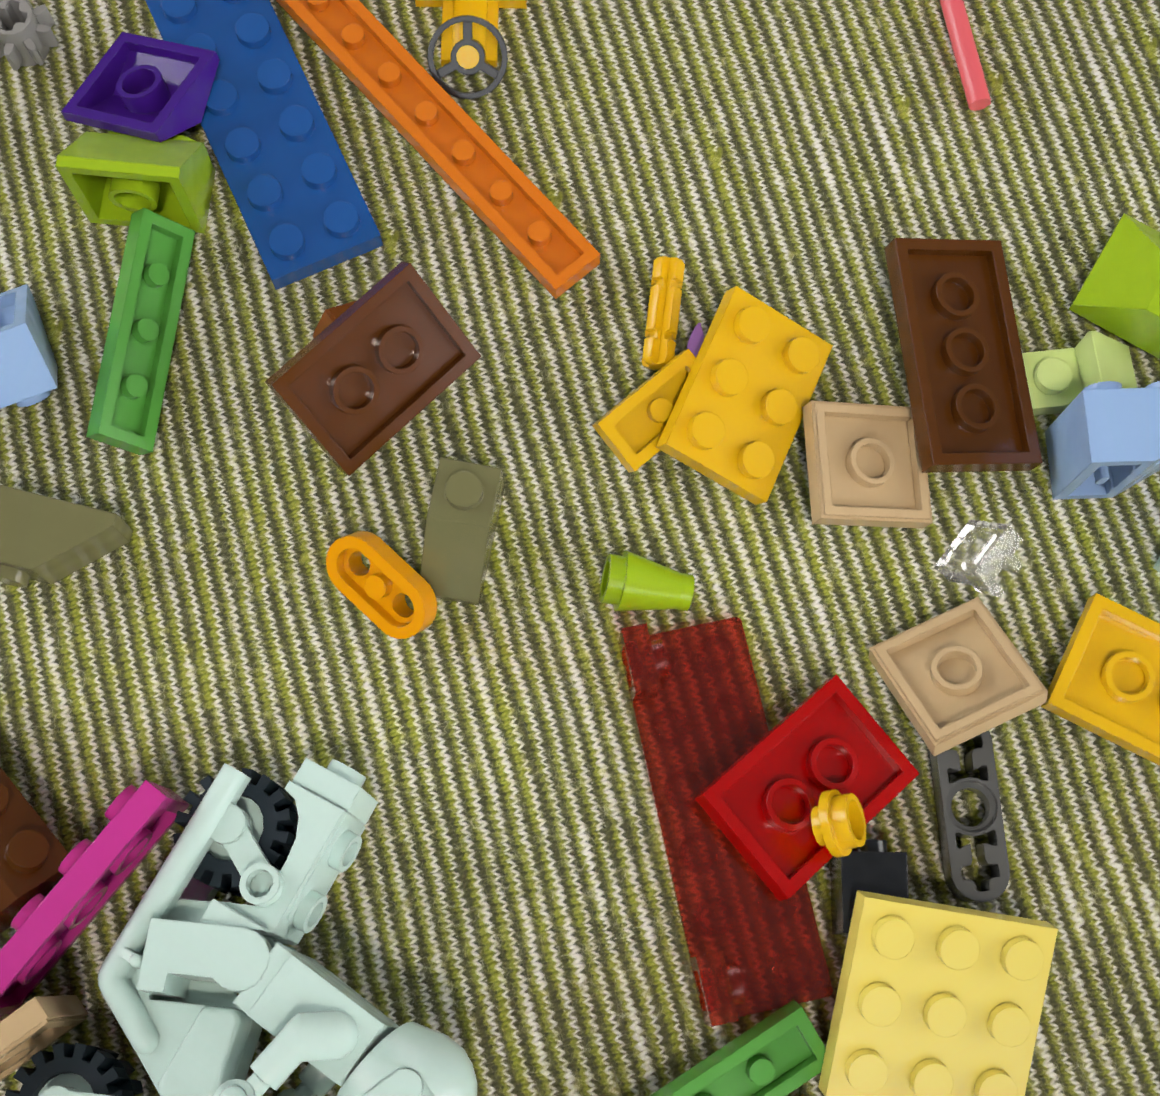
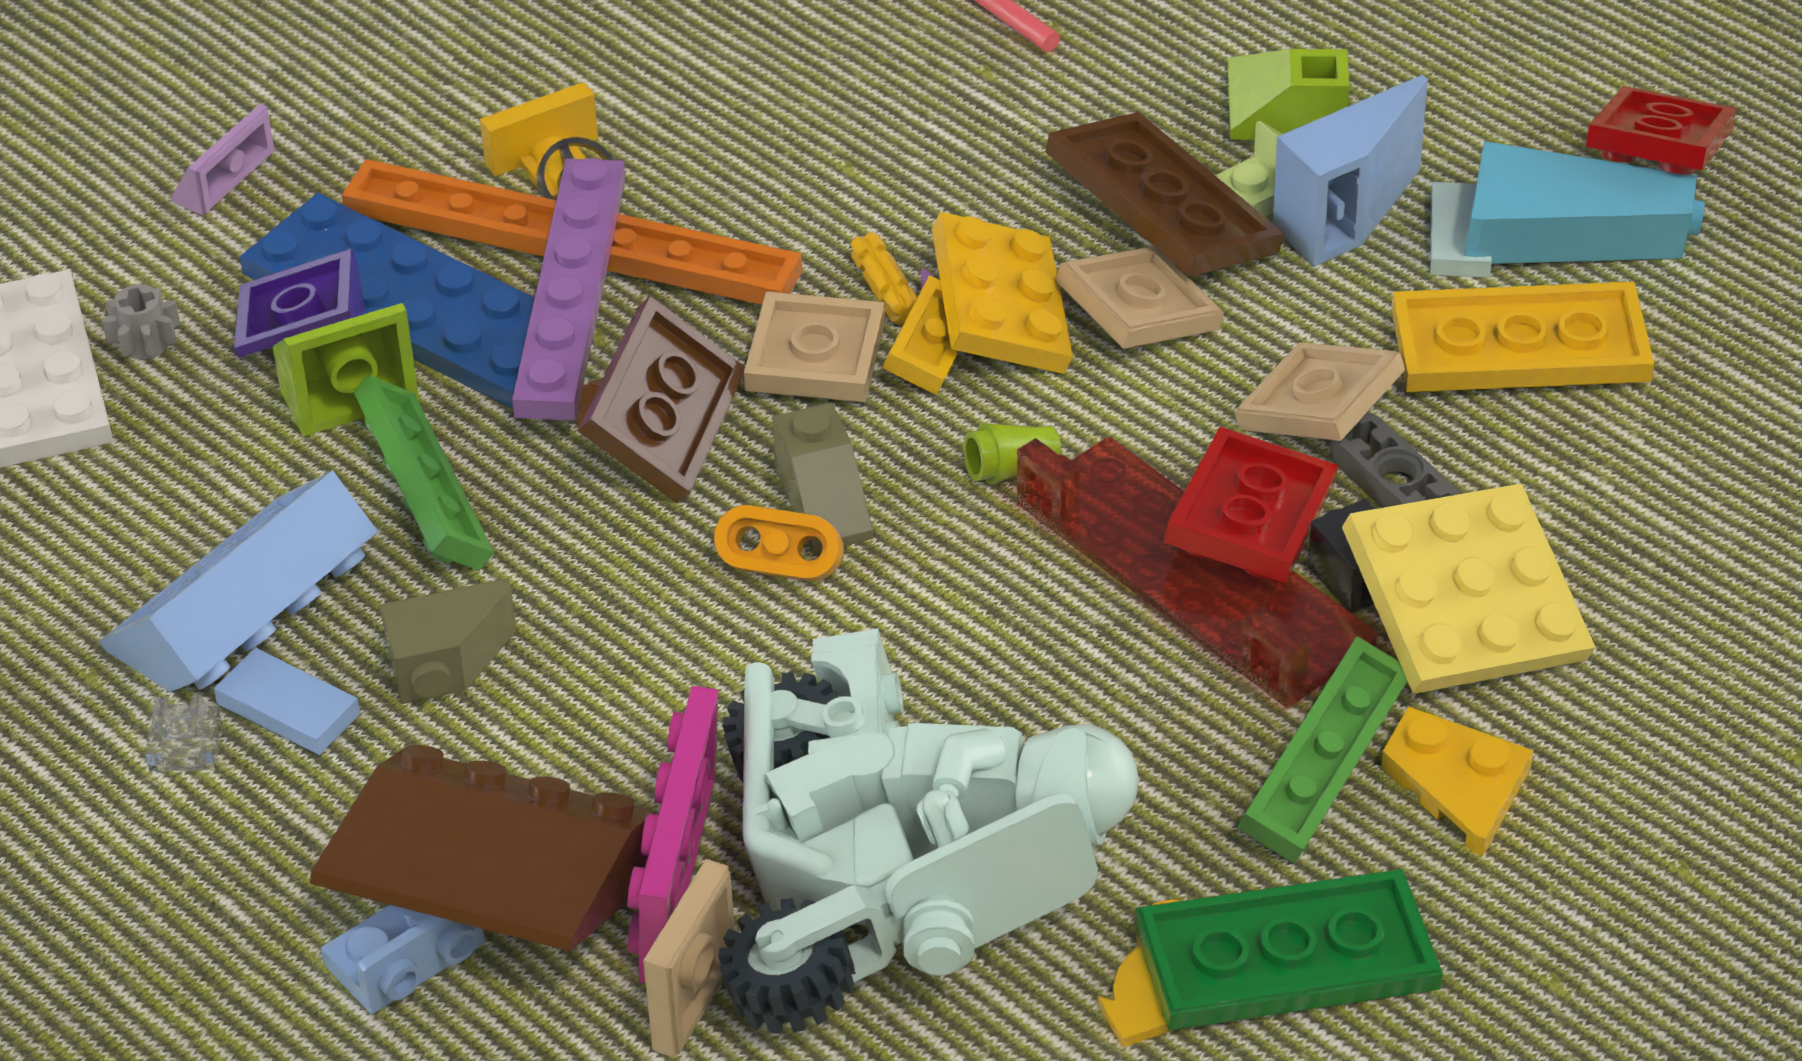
camera: 25 degrees left, 30 degrees down
yellow plate [811,789,866,858] -> none
clear tile [935,520,1024,597] -> none
none -> medium lavender plate [512,158,626,421]
none -> tan plate [744,291,885,402]

